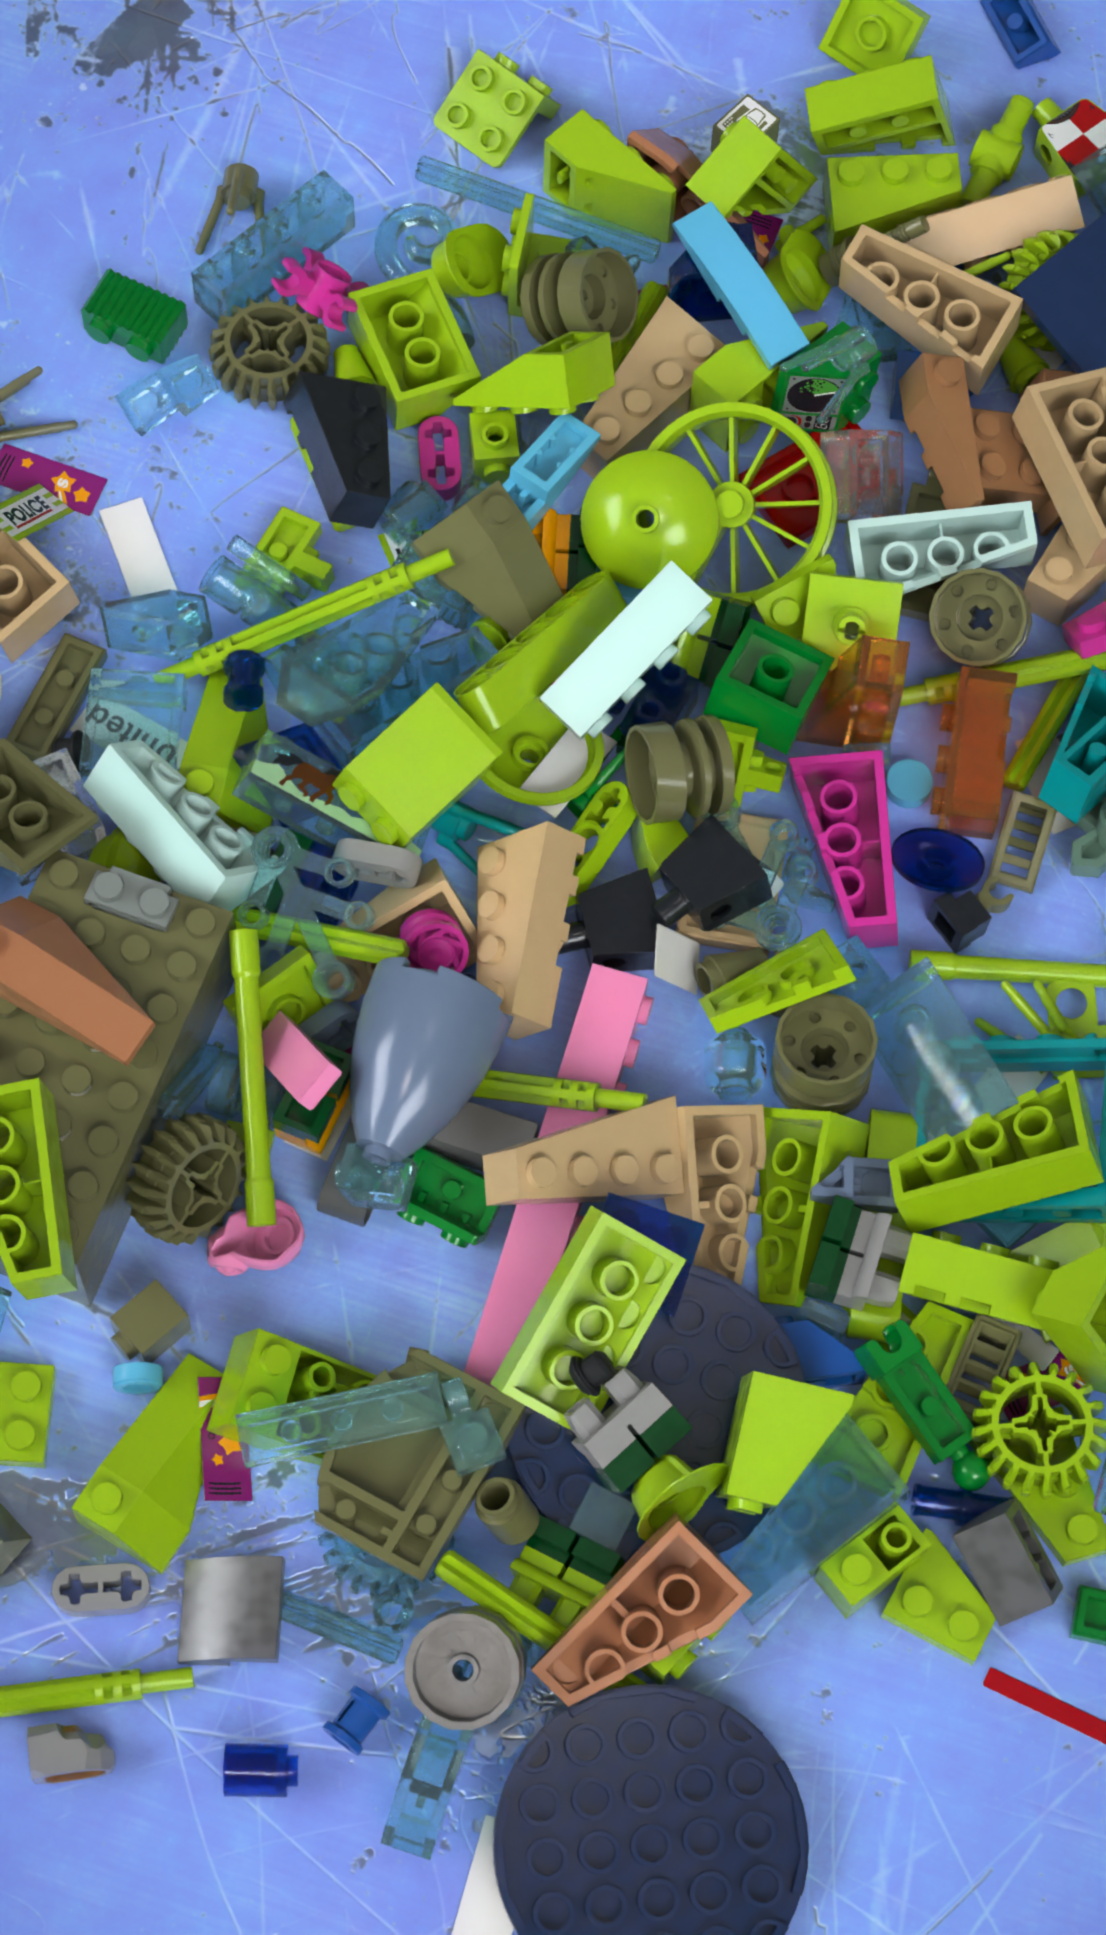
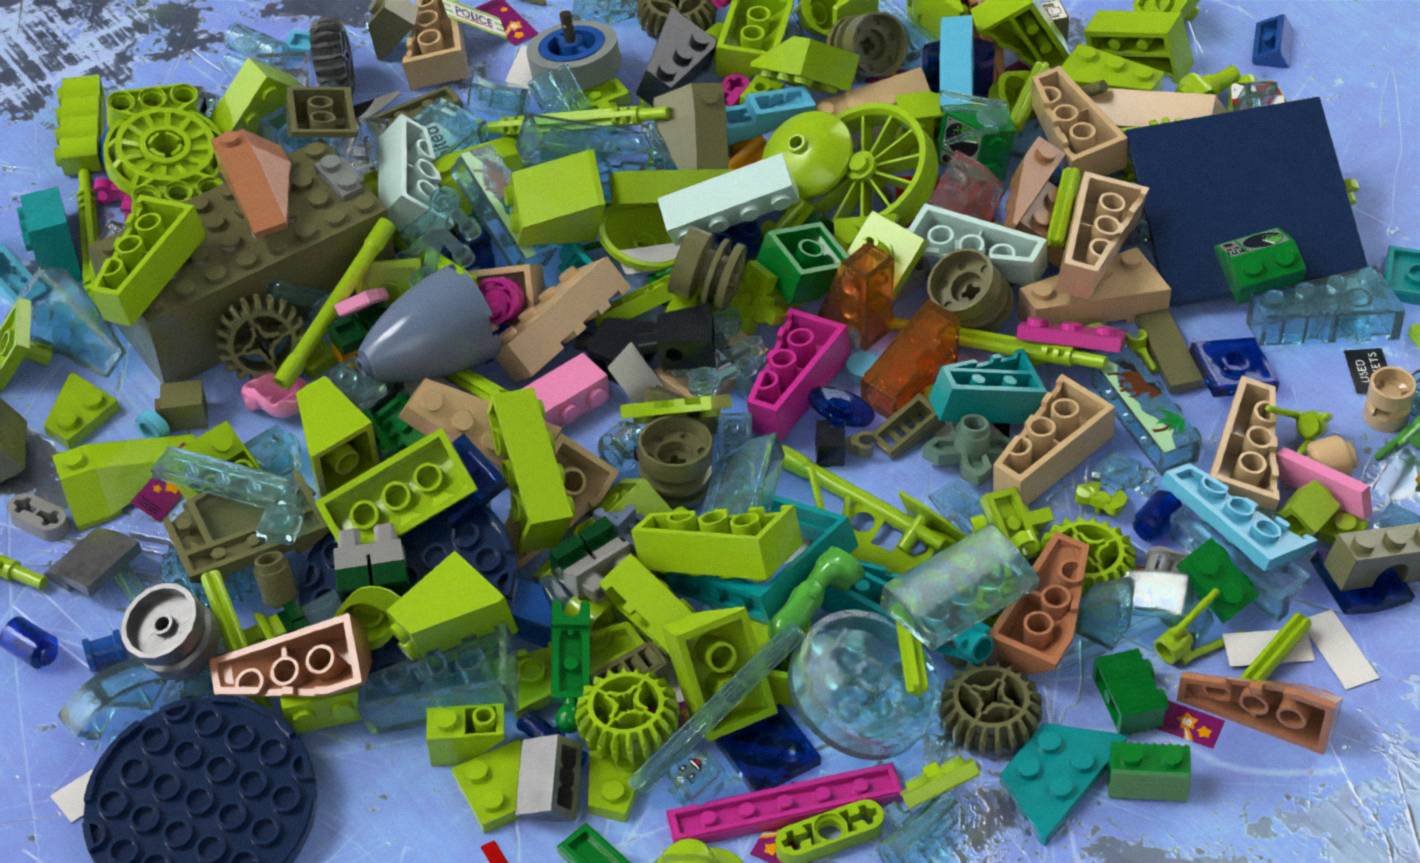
camera: 40 degrees right, 20 degrees down
clear blue bush [223,649,266,712] -> none
light grey beam [330,838,423,889] -> none
black piece [569,1350,614,1396] -> none
none -> clear light blue brick [244,424,302,478]
none -> lime slope [296,376,380,499]
none -> lime wedge [486,387,575,554]
none -> wheel [526,10,621,92]
none -> lime axle [1010,61,1050,133]
none -> lime axle [1047,167,1081,249]

